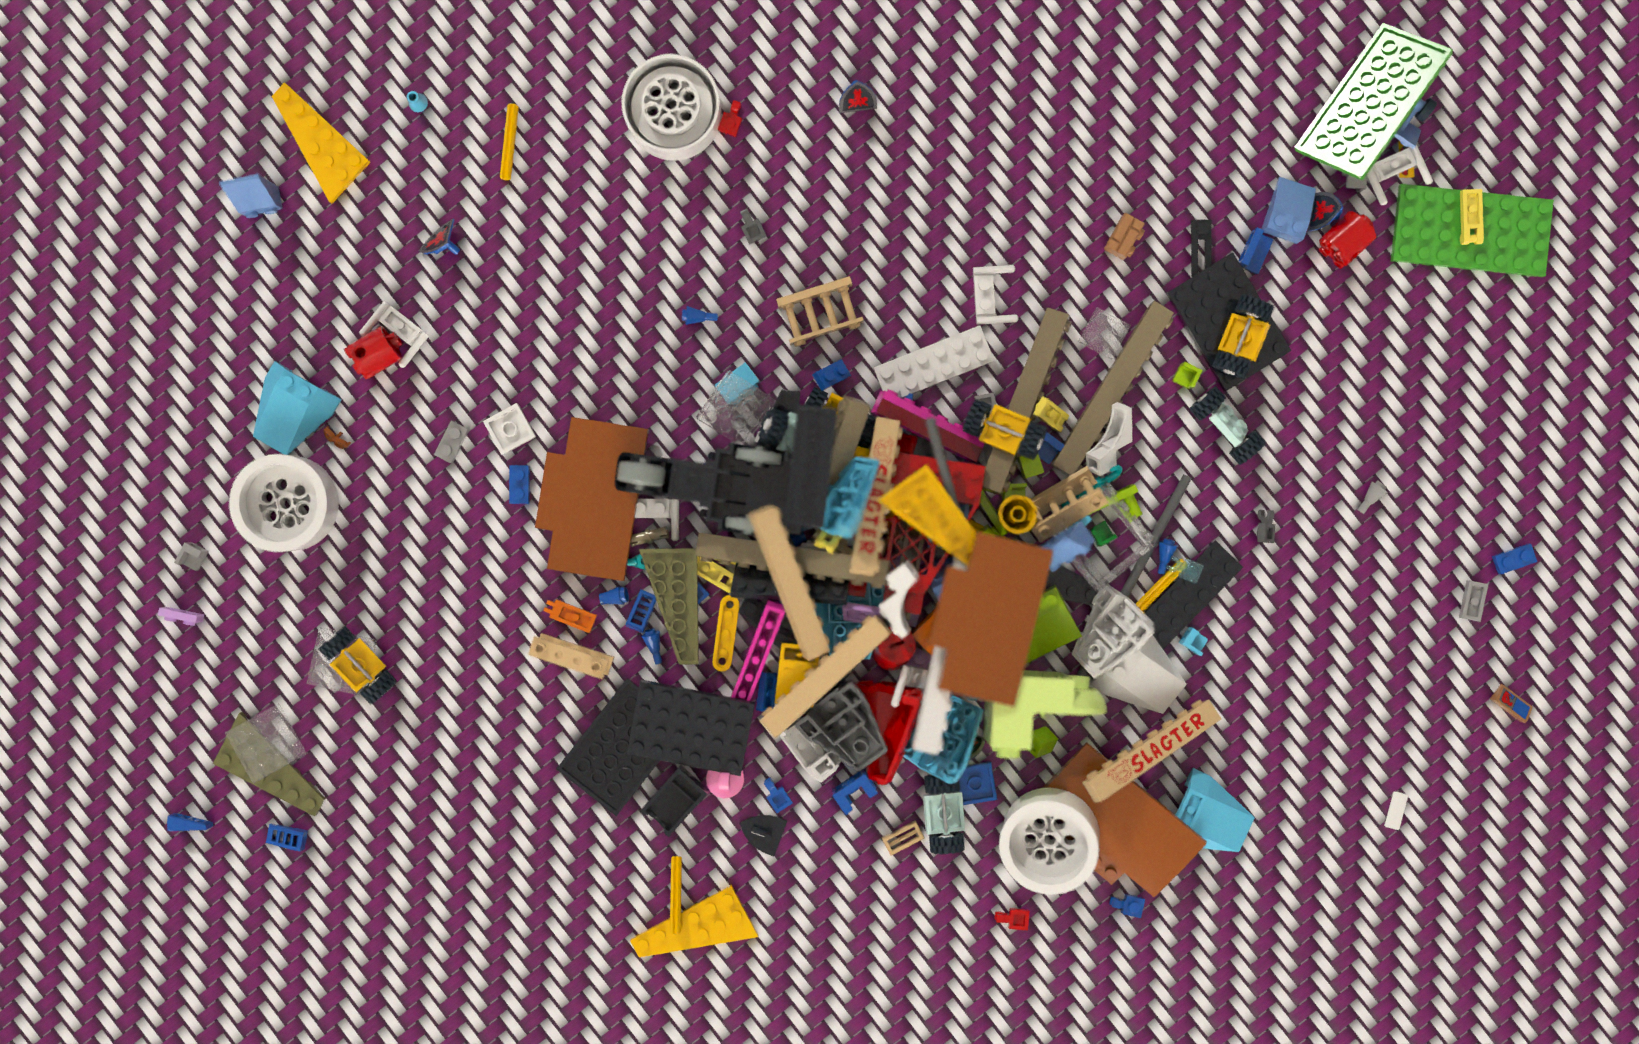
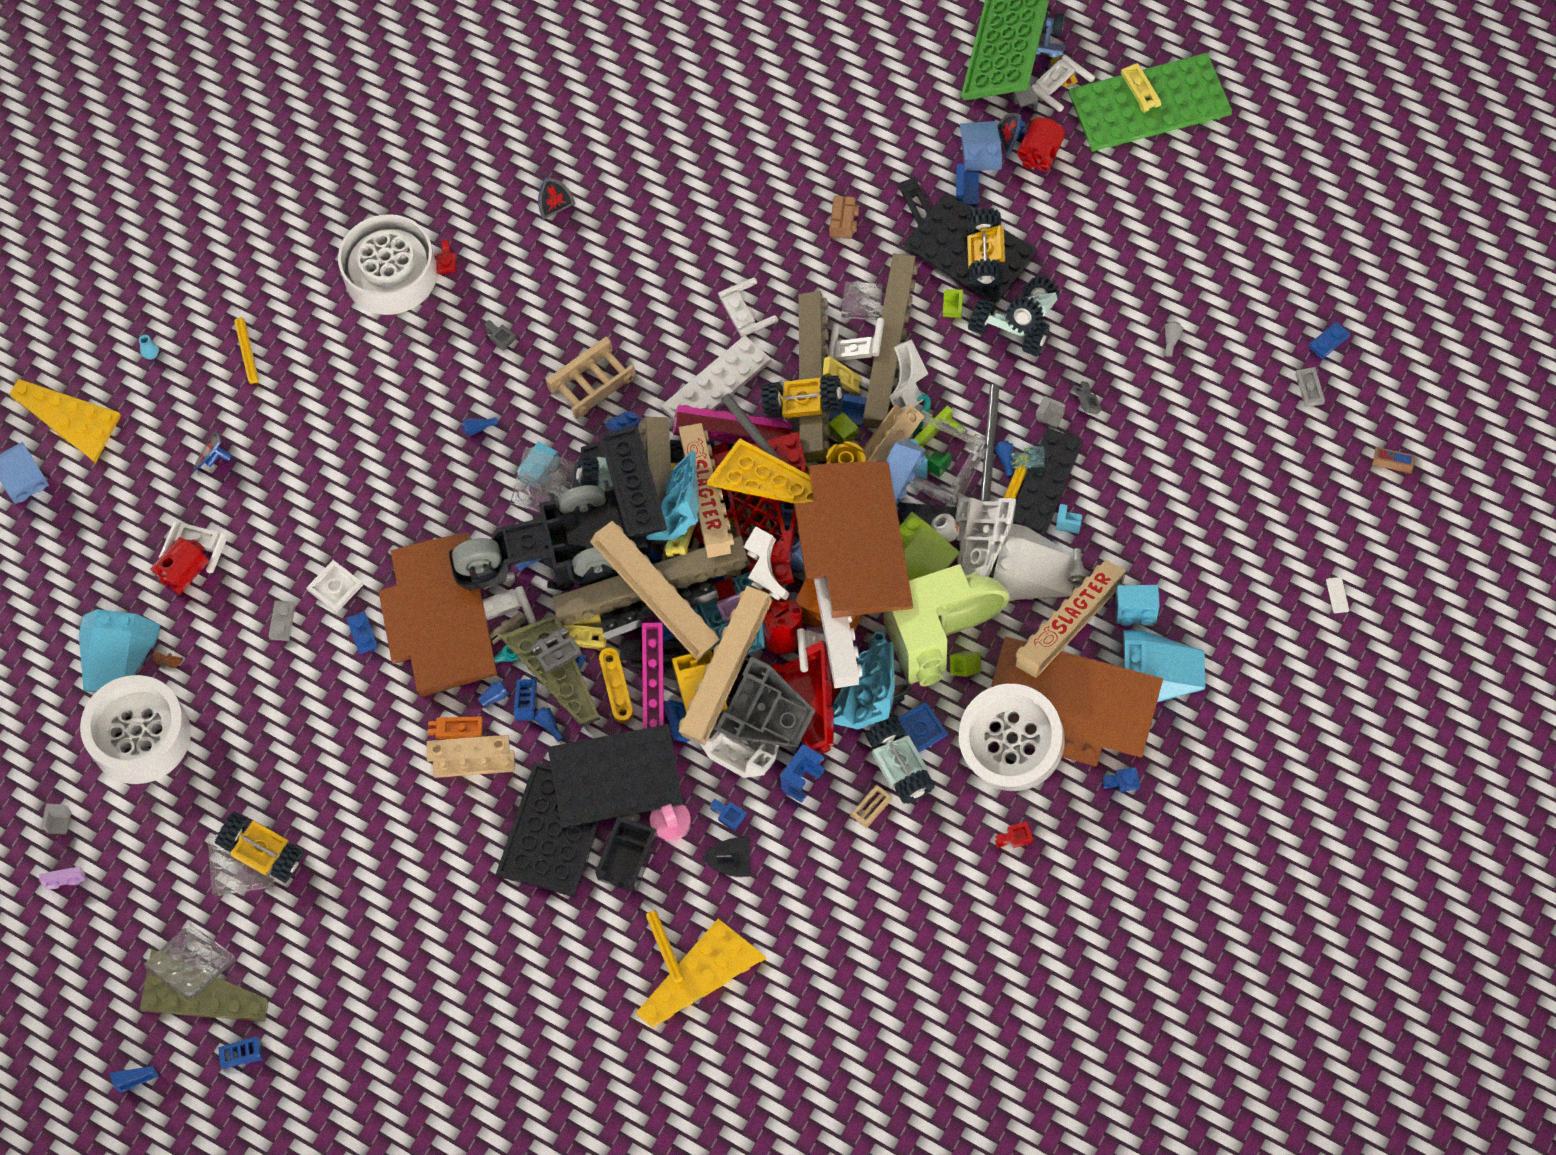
camera: 20 degrees left, 25 degrees down
none -> flat silver plate [530,627,582,674]
none -> white plate [828,318,884,361]
none -> white head [931,513,960,542]
none -> black plate [1006,275,1060,334]
none -> light grey panel [1035,396,1065,429]
none -> light grey cone [1067,548,1087,585]
none -> medium azure brick [1115,585,1159,626]

